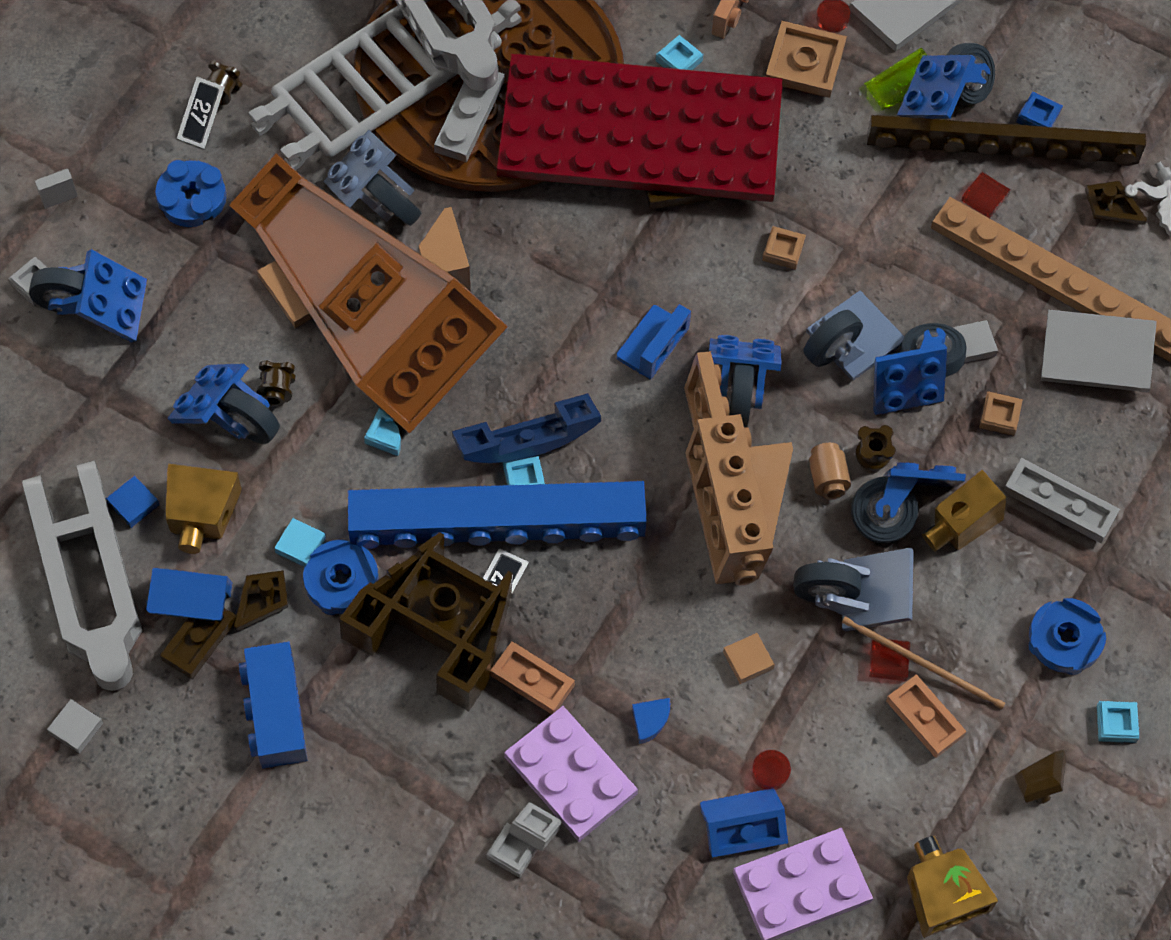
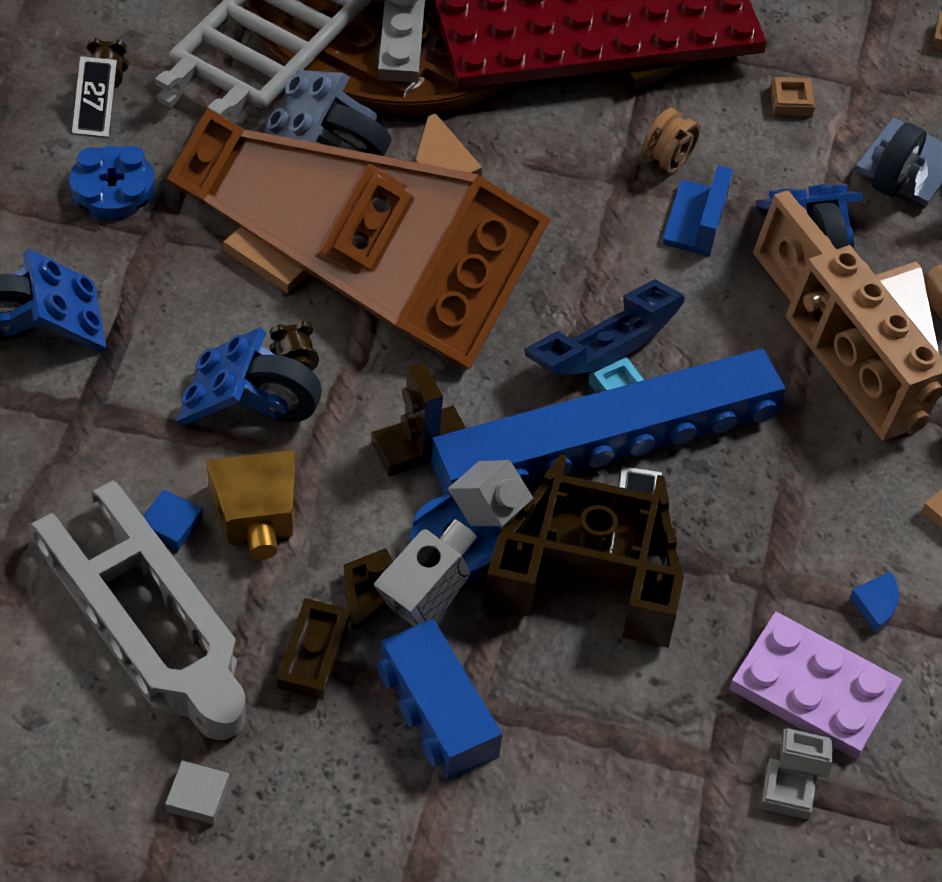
camera: 20 degrees left, 10 degrees down
blue panel [146,568,233,622] -> none
medium azure tile [274,518,326,567] -> none
medium azure tile [364,408,401,456] -> none
nougat plate [490,641,575,714] -> none
none -> dark brown bracket [371,362,466,477]
none -> light grey torso [374,520,477,626]
none -> light grey brick [448,460,533,526]
none -> medium nougat wheel [641,107,702,173]

